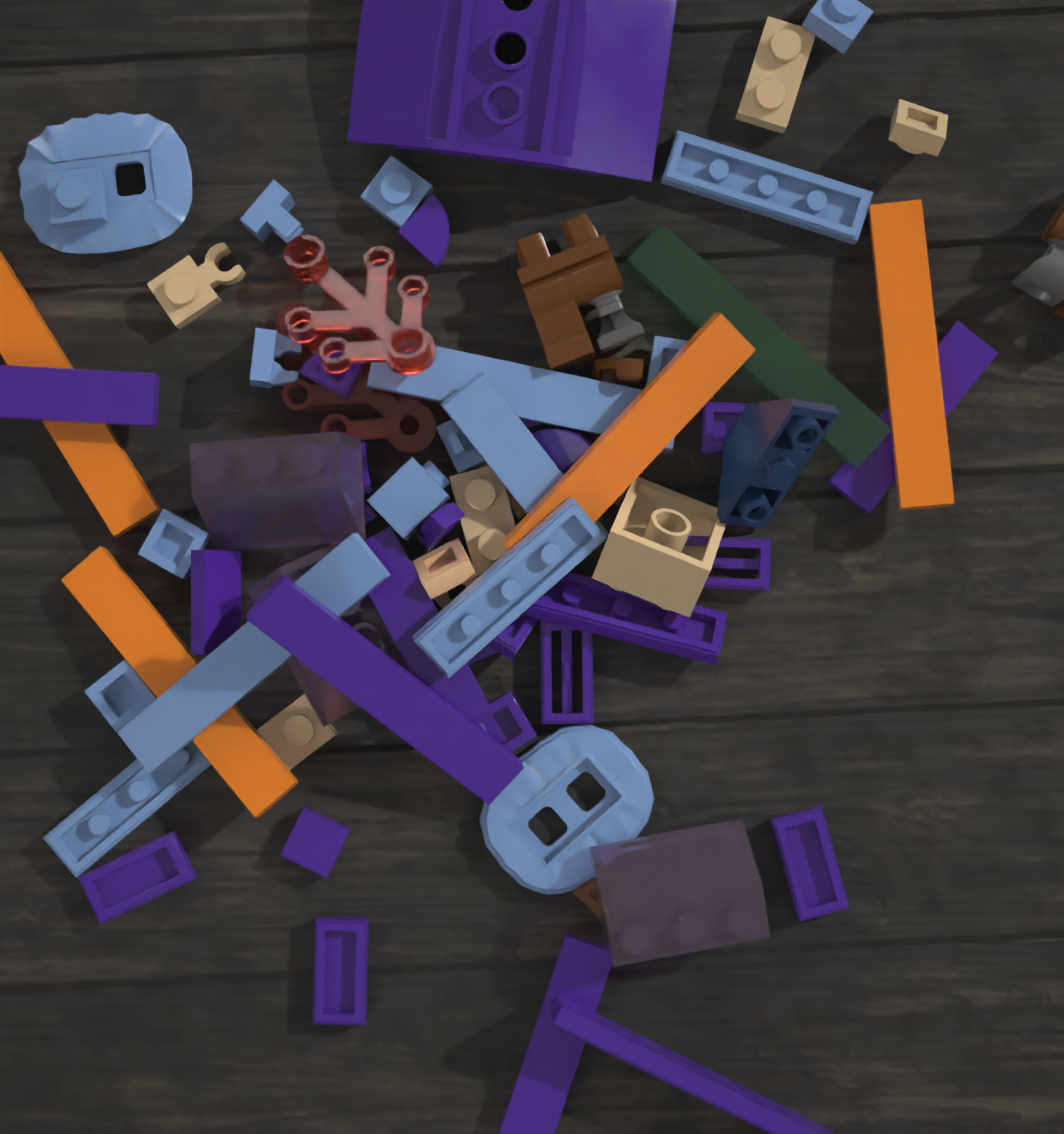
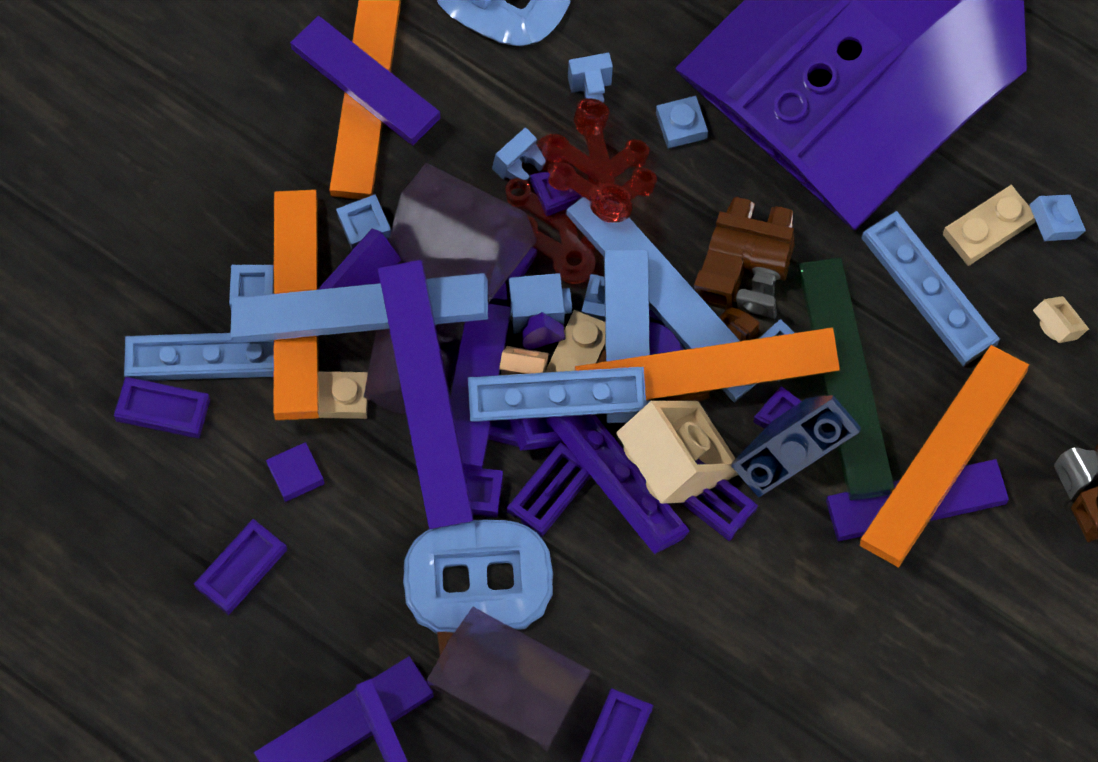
camera: 35 degrees right, 20 degrees down
tan plate [147,242,246,329] -> none
dark purple tile [398,194,450,269] -> none

